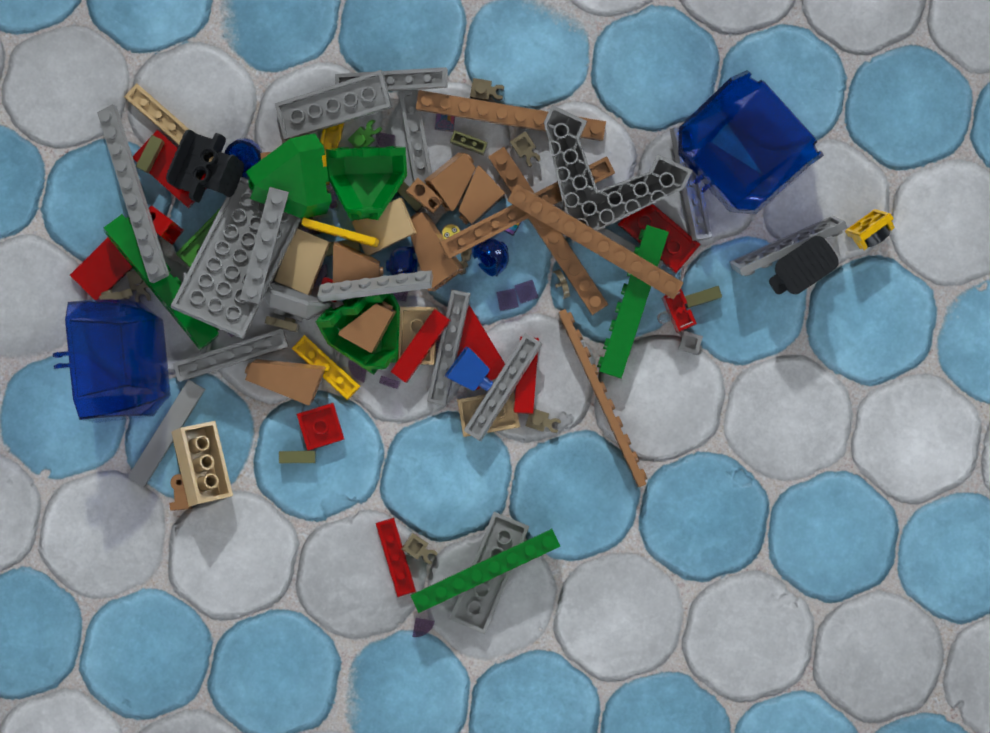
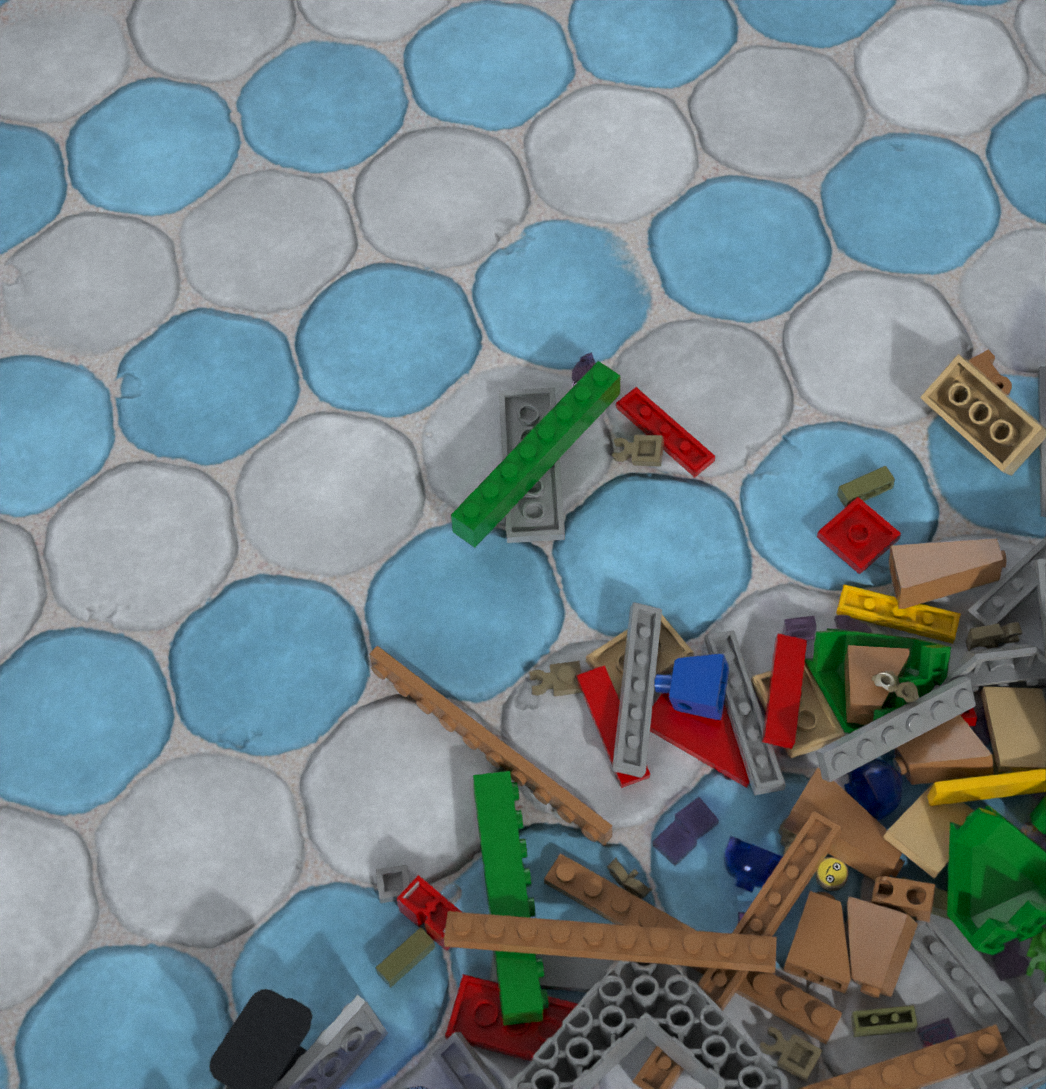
camera: 155 degrees right, 25 degrees down
none -> dark tan piece [871,671,919,703]

